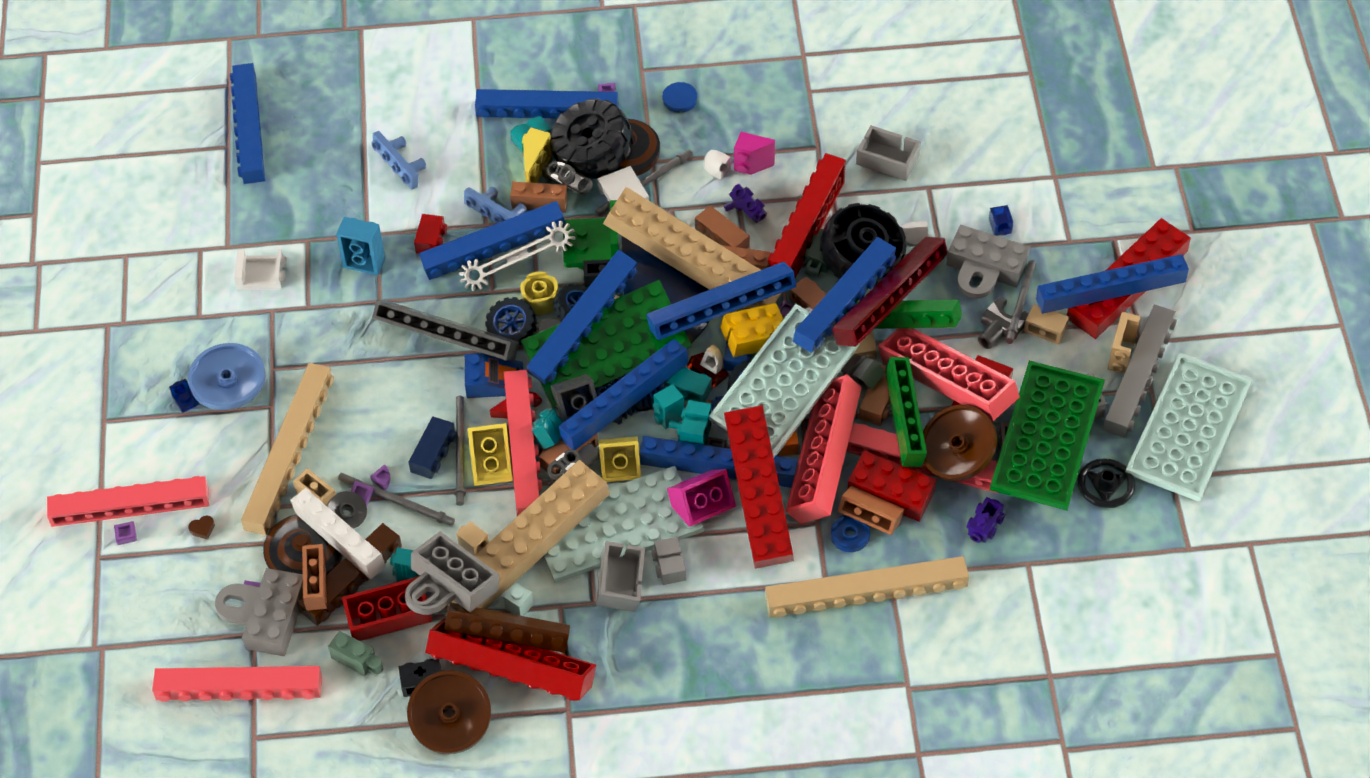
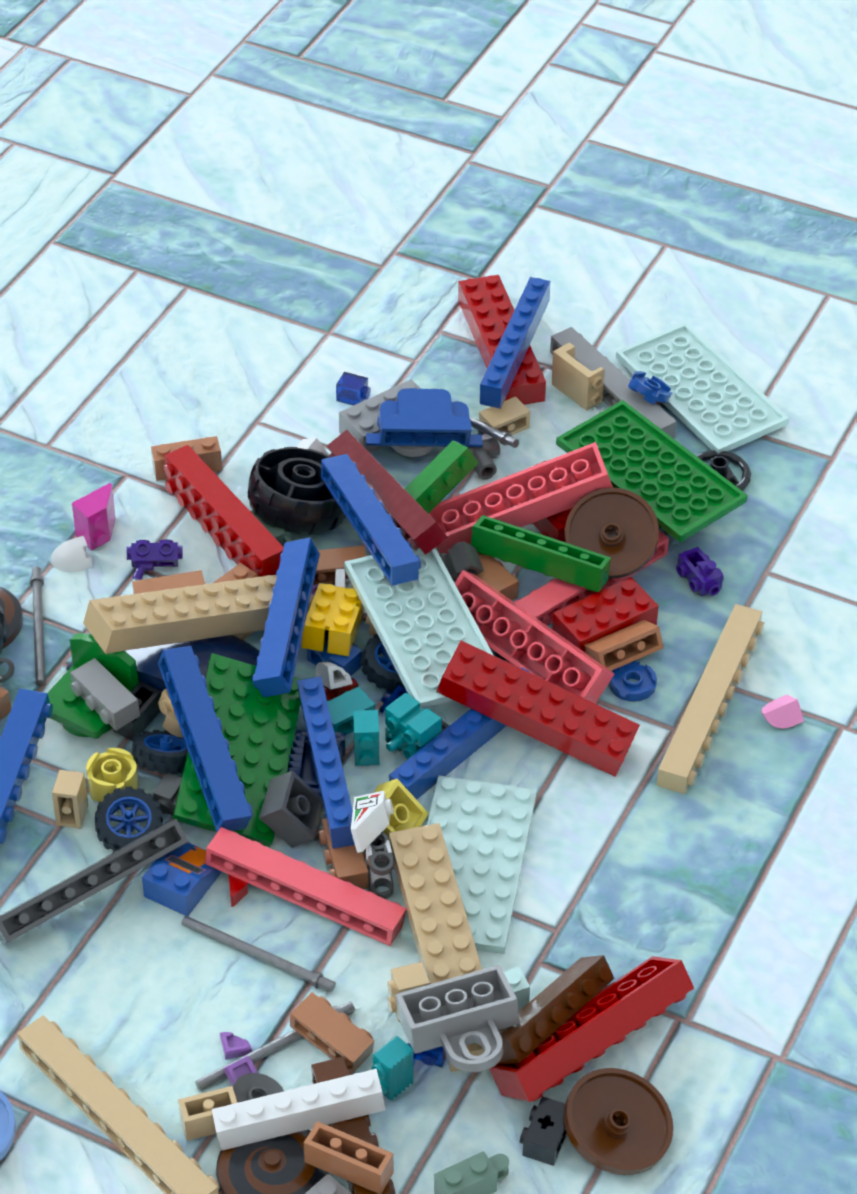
camera: 60 degrees left, 10 degrees down
red brick [341,576,432,641] -> none
dark blue brick [408,416,457,479] -> none
white arm [459,221,576,291] -> none
light yellow slope [467,423,513,486] -> none
teal brick [531,409,563,449] -> none
light grey piece [596,541,645,612] -> none
white panel [597,166,649,203] -> none
light grey piece [651,537,686,585] -> none
dark pink slope [667,469,736,526] -> none
light grey piece [856,125,921,181] -> none
none -> tan brick [52,770,88,829]
none -> light grey brick [70,658,140,730]
none -> nougat brick [151,436,222,481]
none -> nougat brick [290,992,375,1073]
none -> white slope [351,791,394,853]
none -> blue brick [366,388,483,447]
none -> blue plate [628,371,672,404]
none -> bright pink brick [761,695,804,729]

